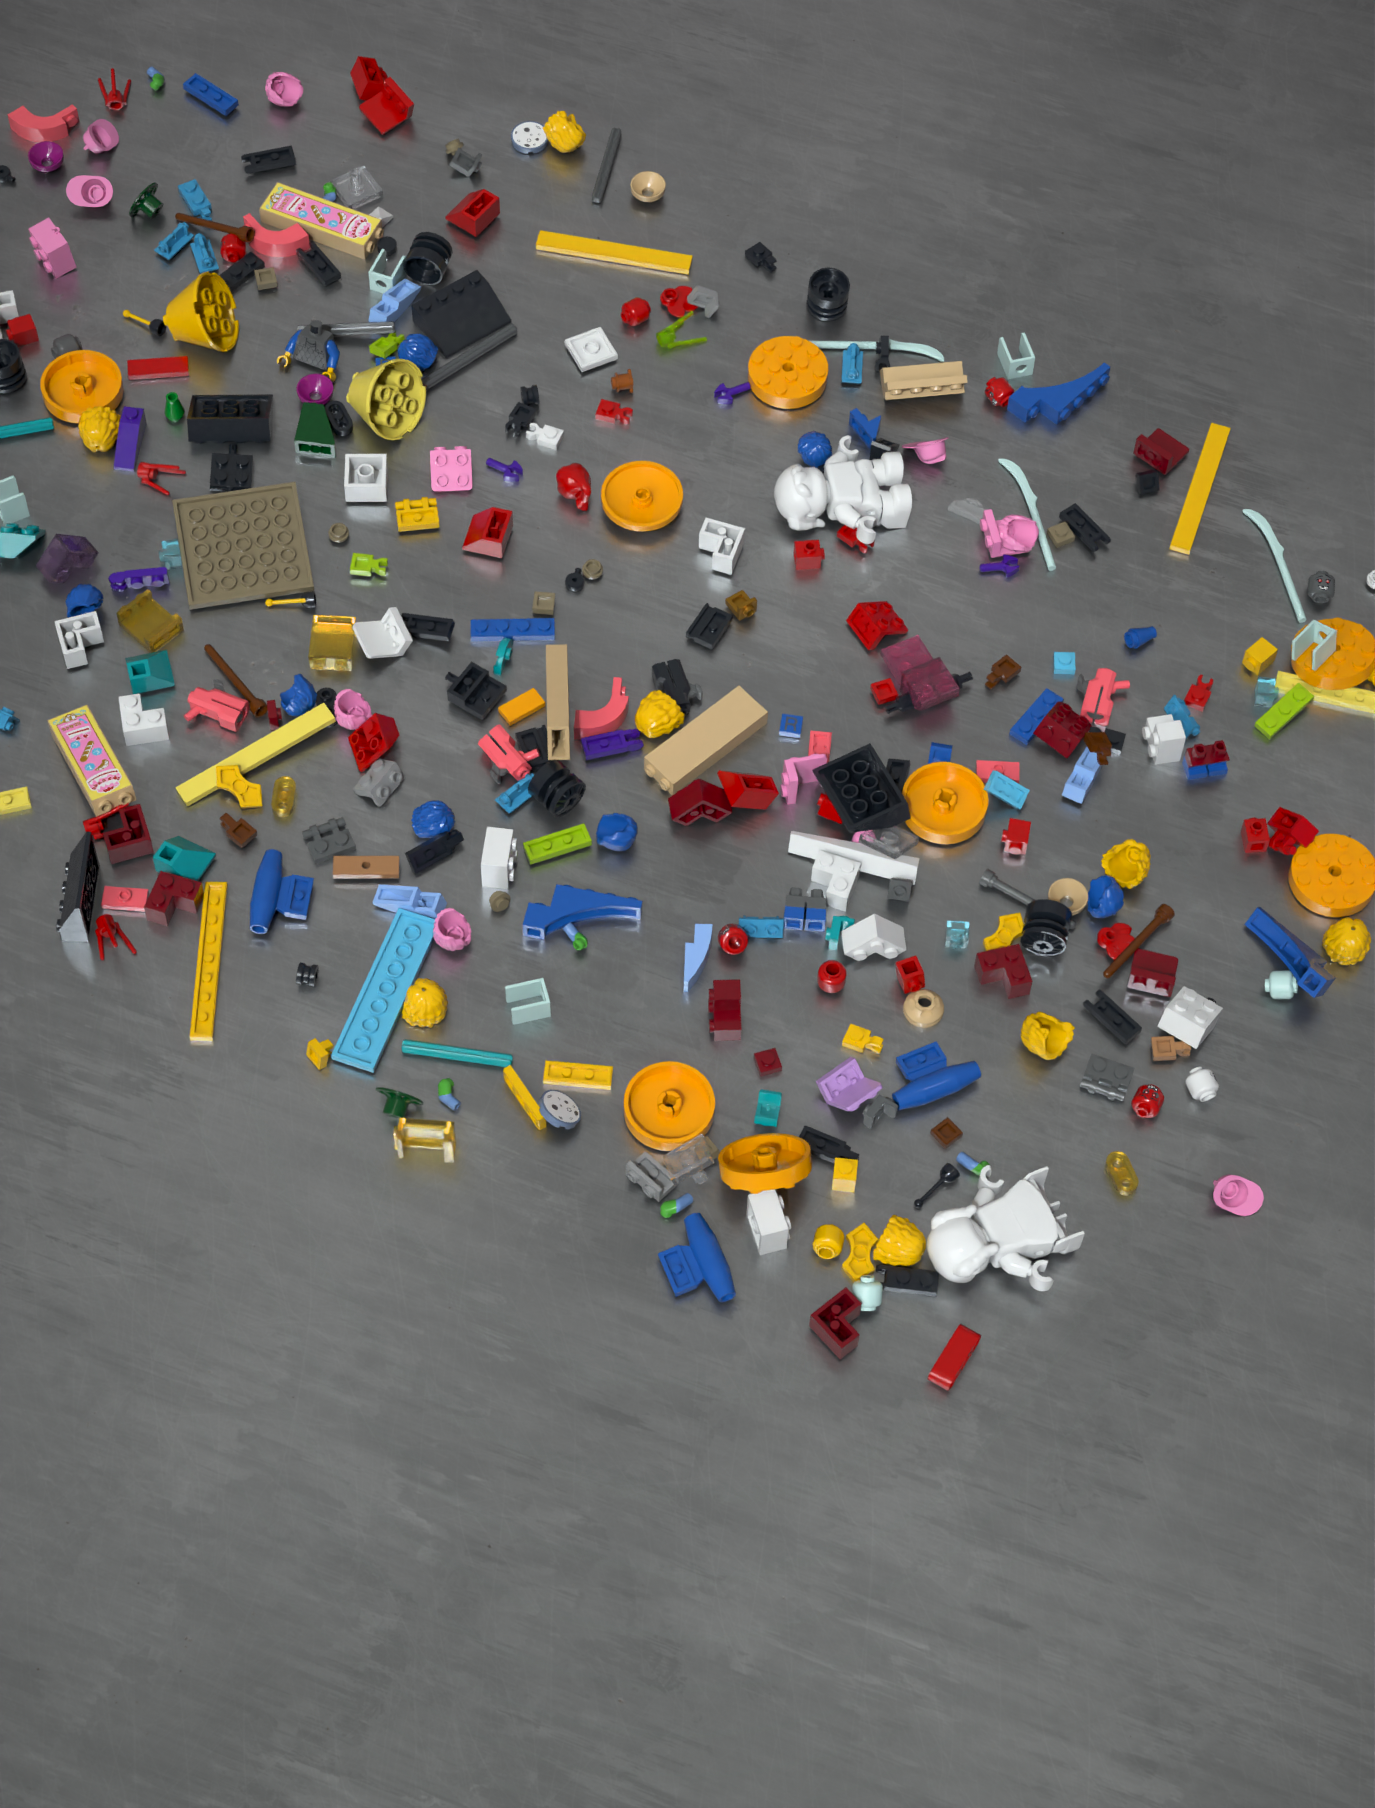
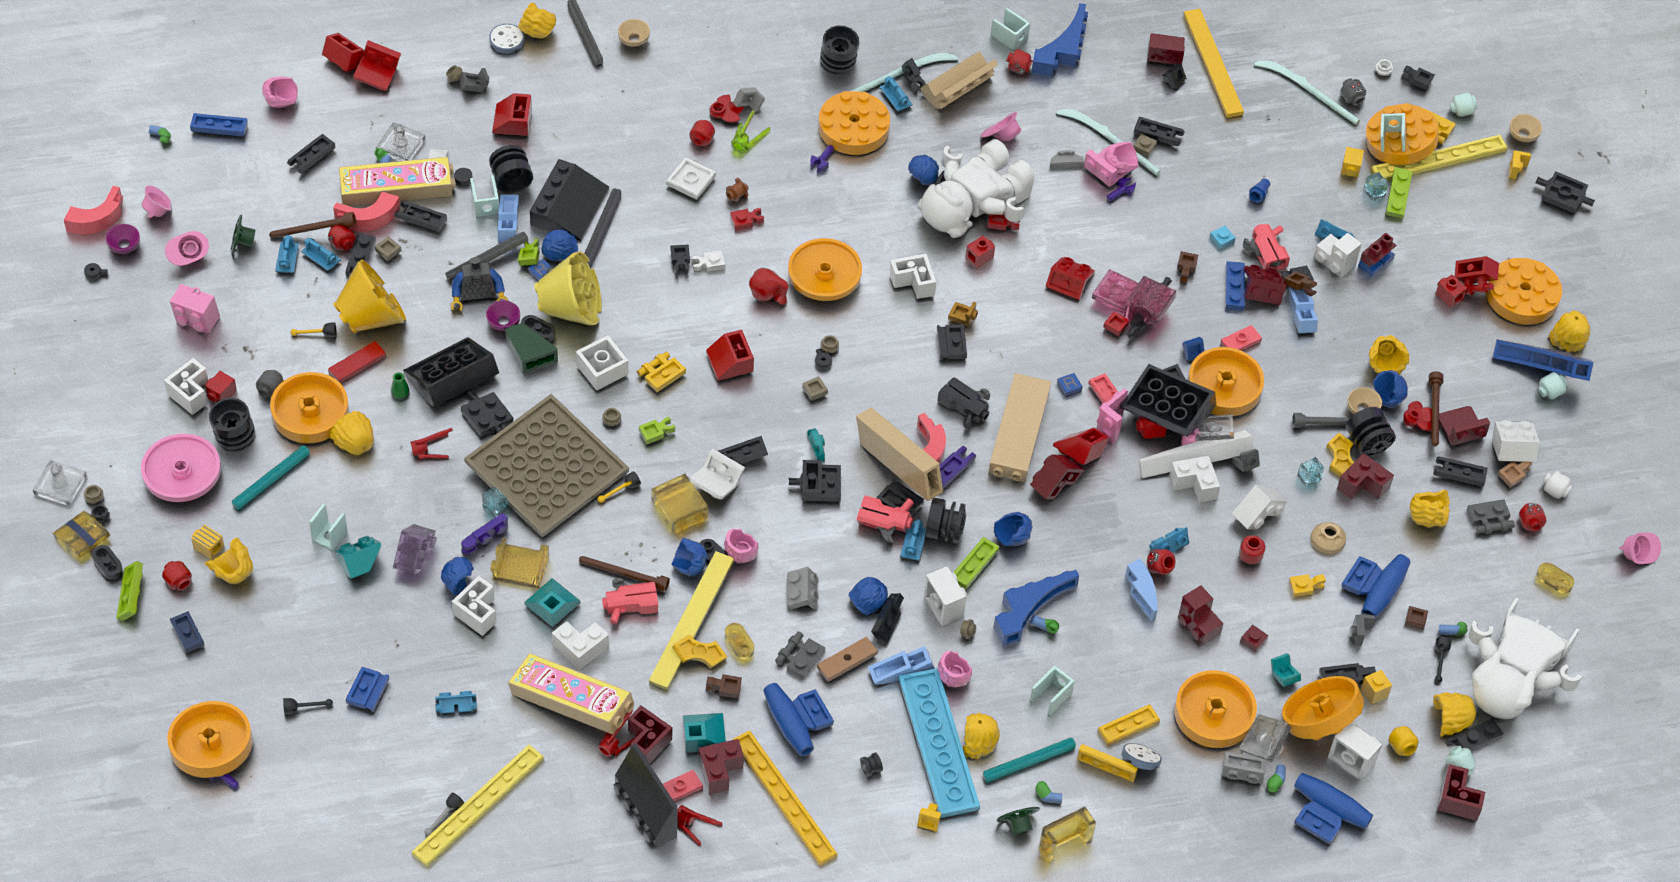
camera: 35 degrees left, 5 degrees down
red plant [98,68,131,110] -> none
dark purple slope [114,406,147,472] -> none
dark azure plate [178,179,212,221] -> none
dark red plate [267,700,282,730] -> none
red slope [348,713,400,772] -> none
bright pink bracket [430,446,472,492] -> none
blue plate [471,618,555,642] -> none
dark purple bar [486,458,523,482] -> none
light orange tile [498,688,546,726] -> none
black wheel [520,385,540,405] -> none
yellow tile [536,230,693,275] -> none
yellow hair [635,690,685,738] -> none
black plate [745,242,777,273] -> none
hips [783,887,826,932] -> none
lavender bracket [816,1057,883,1111] -> none
teal bracket [825,916,855,951] -> none
yellow tile [842,1223,879,1282] -> none
blue slope [849,408,881,449] -> none
black slope [869,438,900,460] -> none
red brick [895,955,925,994] -> none
red beam [927,1324,982,1391] -> none
medium azure tile [984,770,1030,809] -> none
red brick [1001,818,1031,855] -> none
red plate [1184,675,1213,712] -> none

